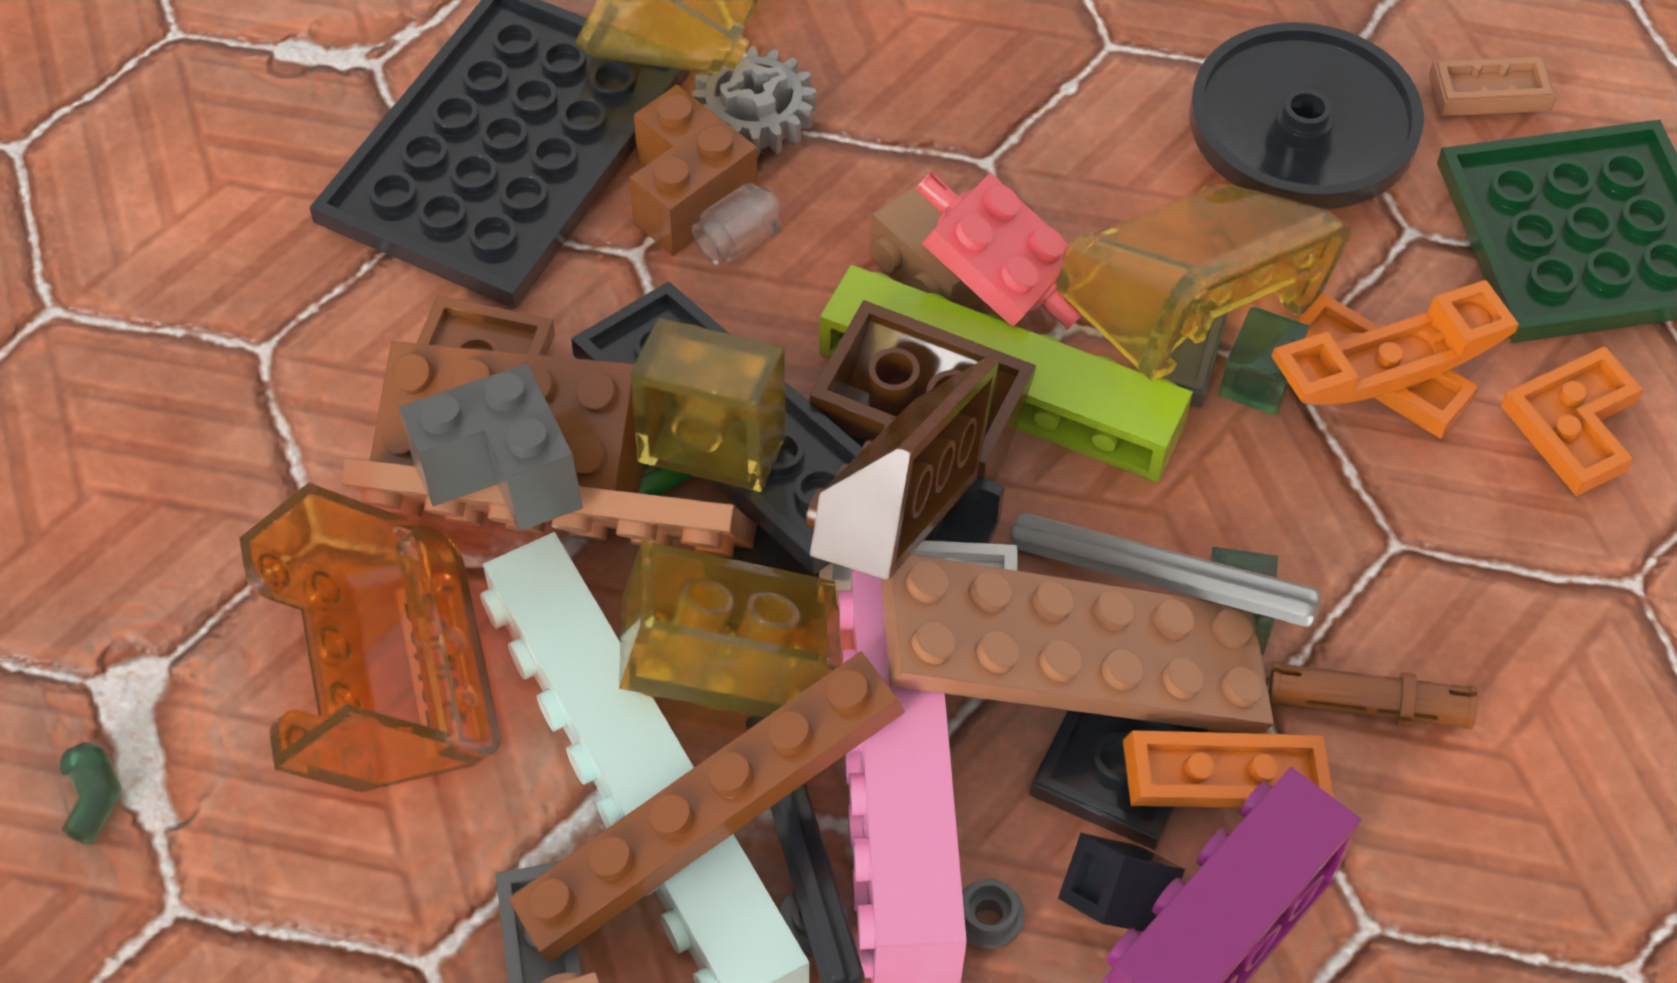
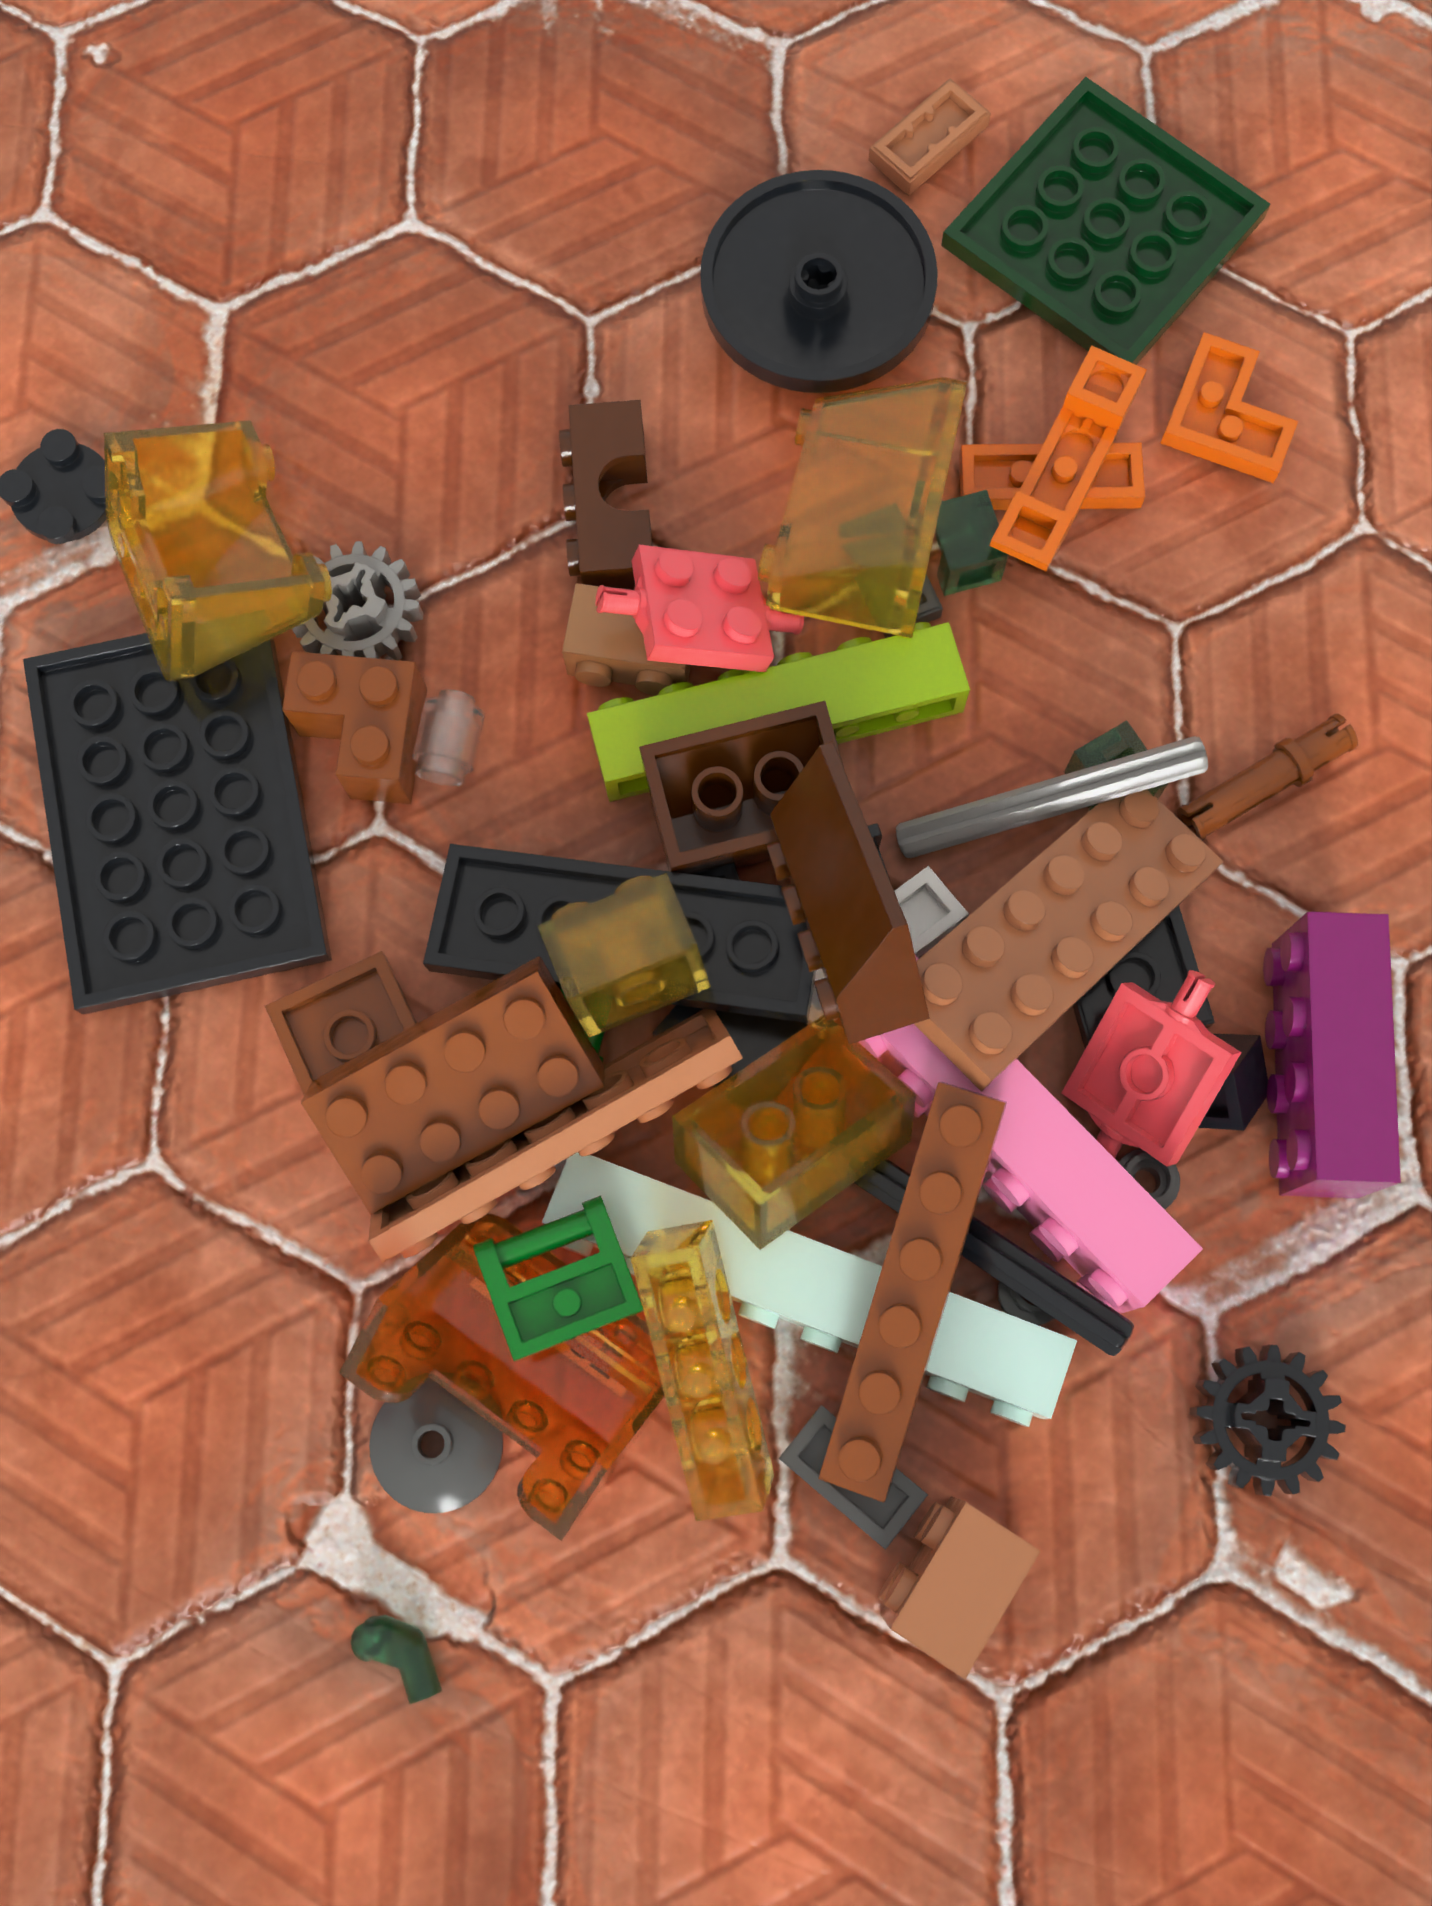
camera: 35 degrees left, 20 degrees up
dark grey brick [398,363,583,531] -> none
orange plate [1123,731,1334,808] -> none
none -> dark grey dish [369,1376,504,1513]
none -> green plate [473,1195,644,1361]
none -> reddish brown arch [559,400,653,590]
none -> clear yellow brick [631,1220,774,1521]
none -> coral plate [1061,970,1242,1167]

